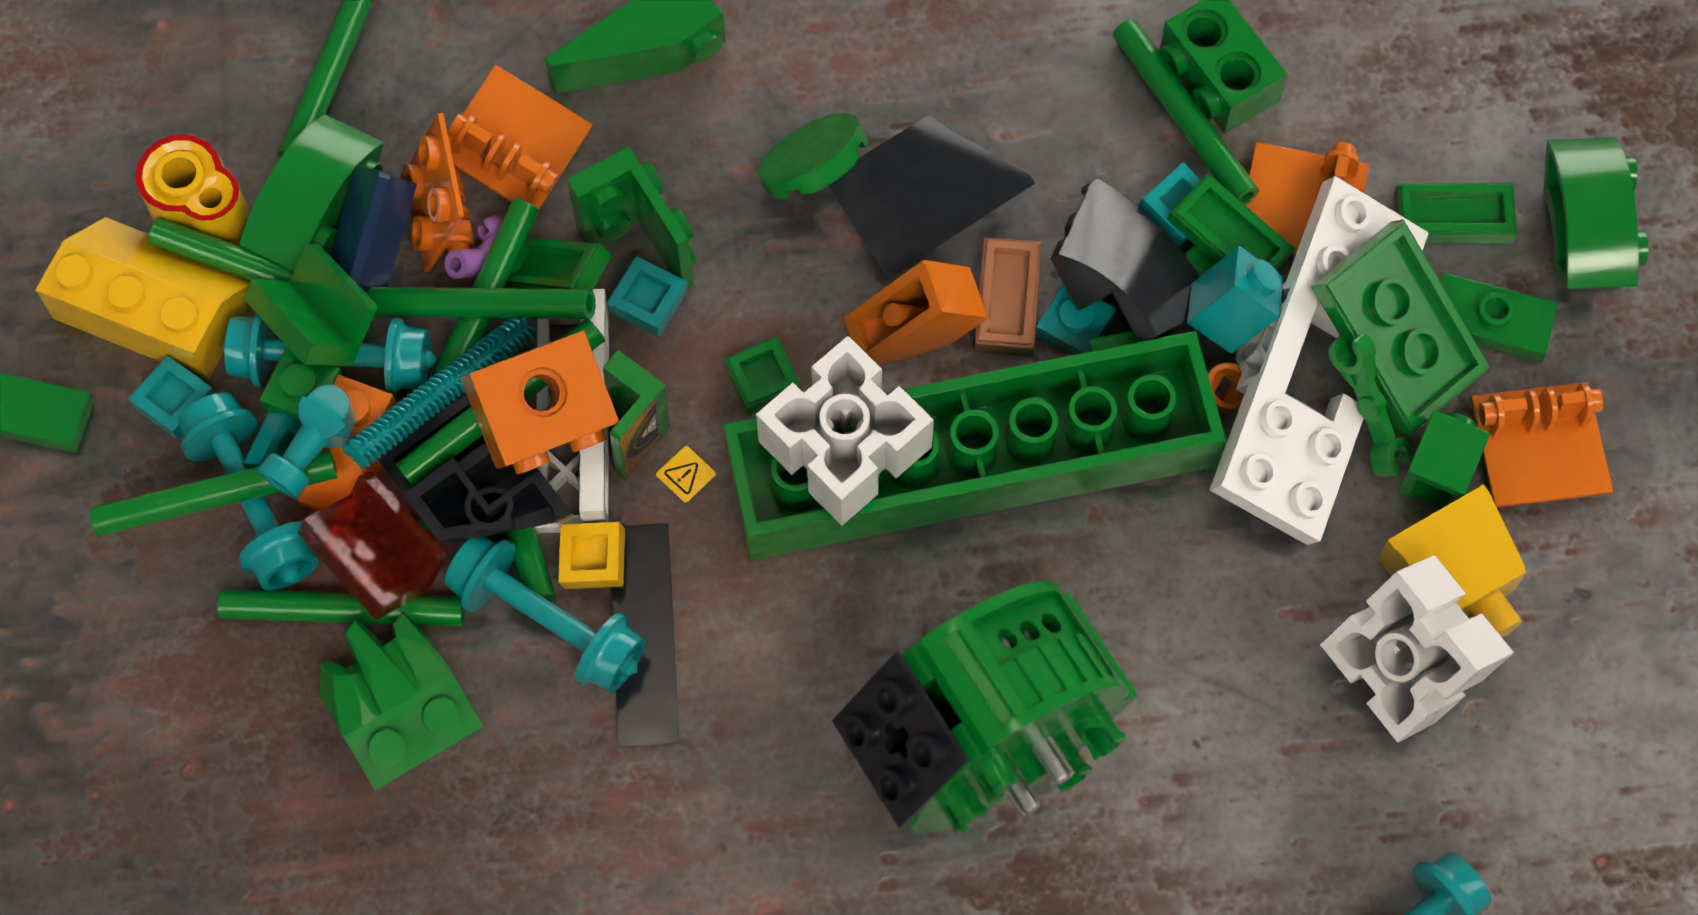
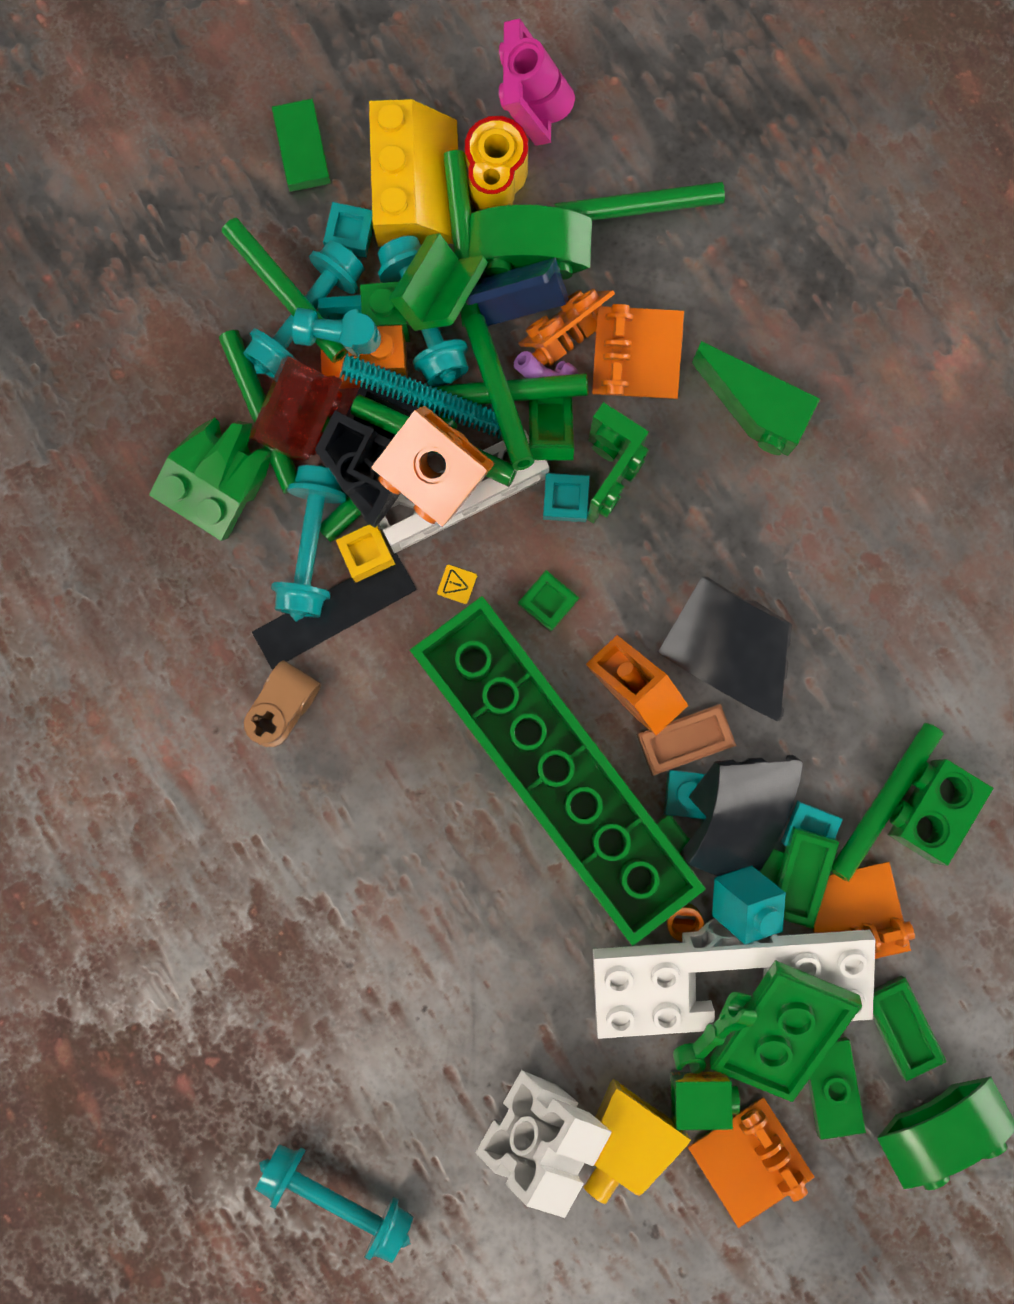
camera: 65 degrees right, 15 degrees up
green panel [603,350,670,479] -> none
white brick [756,336,933,526] -> none
green tile [757,113,868,200] -> none
green piece [832,581,1138,835] -> none
none -> medium nougat piece [244,660,321,747]
none -> dark pink plate [499,18,575,146]

